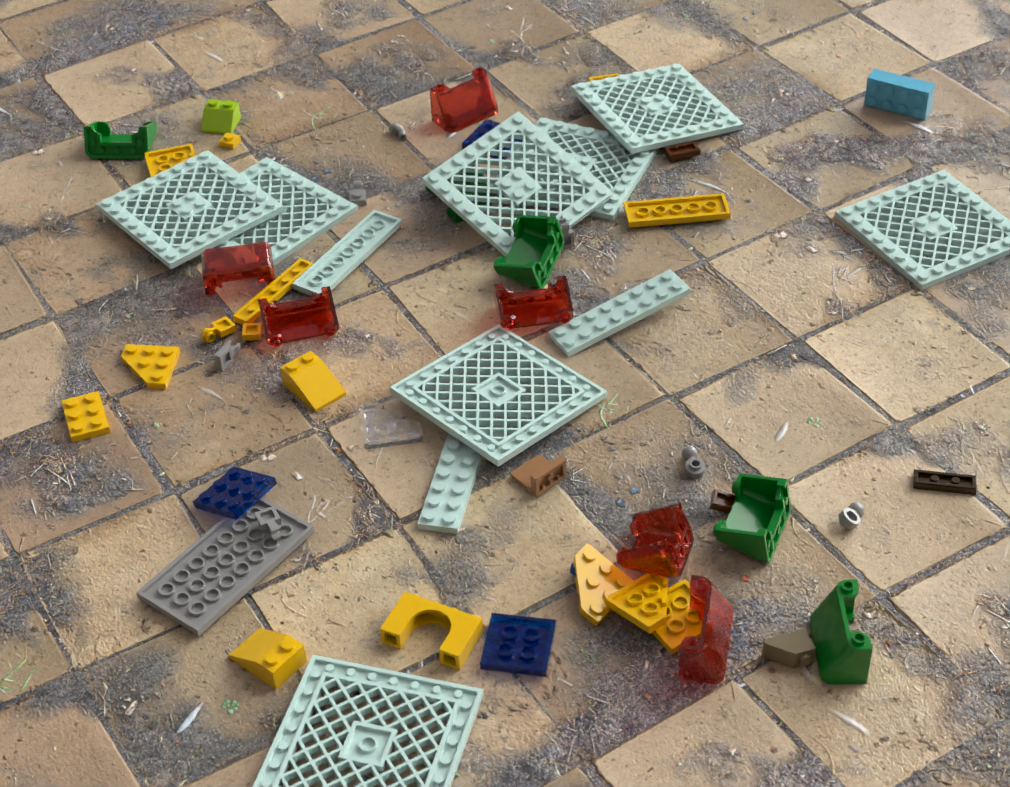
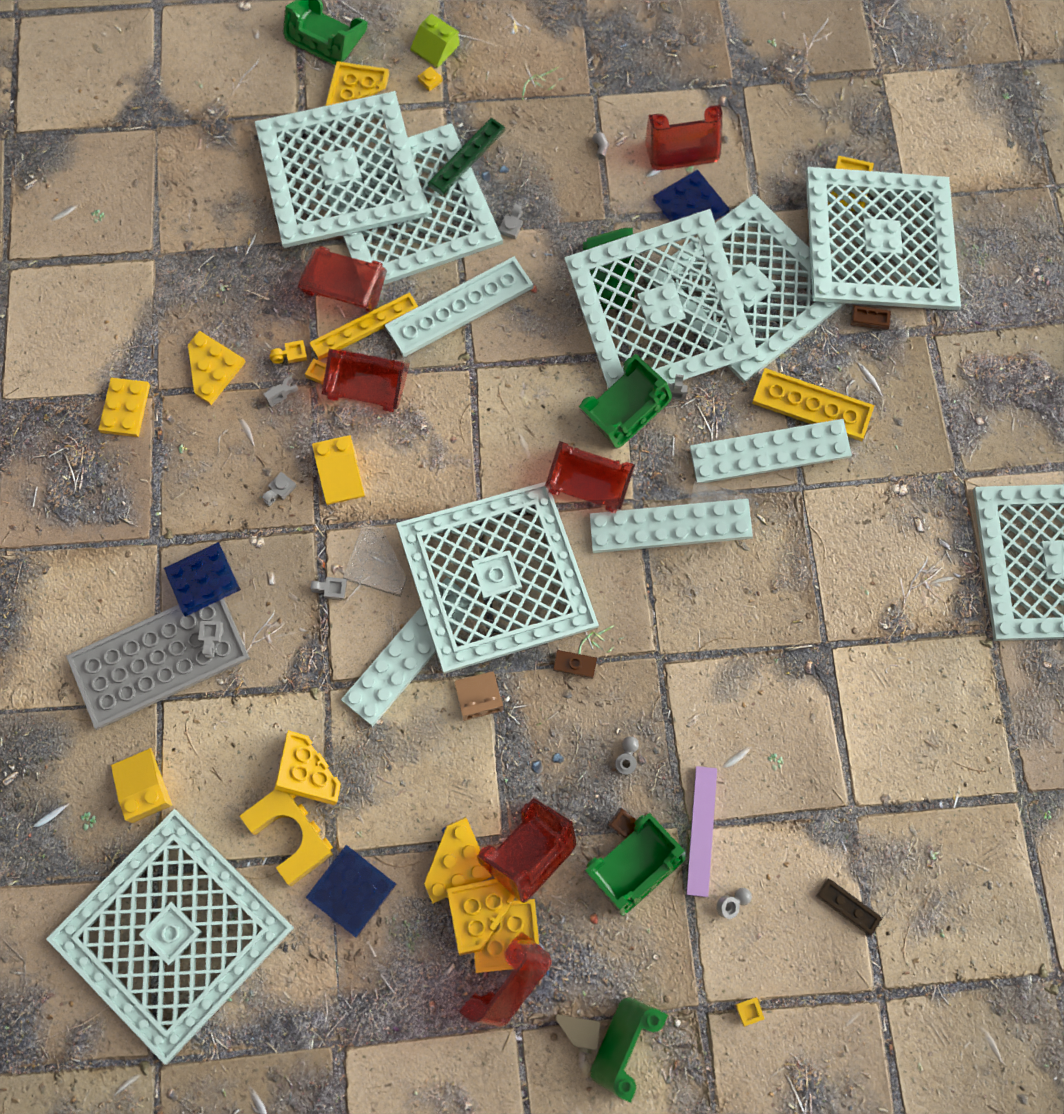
camera: 25 degrees right, 30 degrees up
none -> light grey plate [262,472,297,506]
none -> yellow plate [274,730,341,805]
none -> light grey plate [310,577,347,600]
none -> dark green tile [427,117,506,196]
none -> reddish brown plate [553,650,597,679]
none -> lavender tile [686,766,717,897]
none -> light aqua plate [689,419,852,484]
none -> yellow plate [735,997,765,1027]

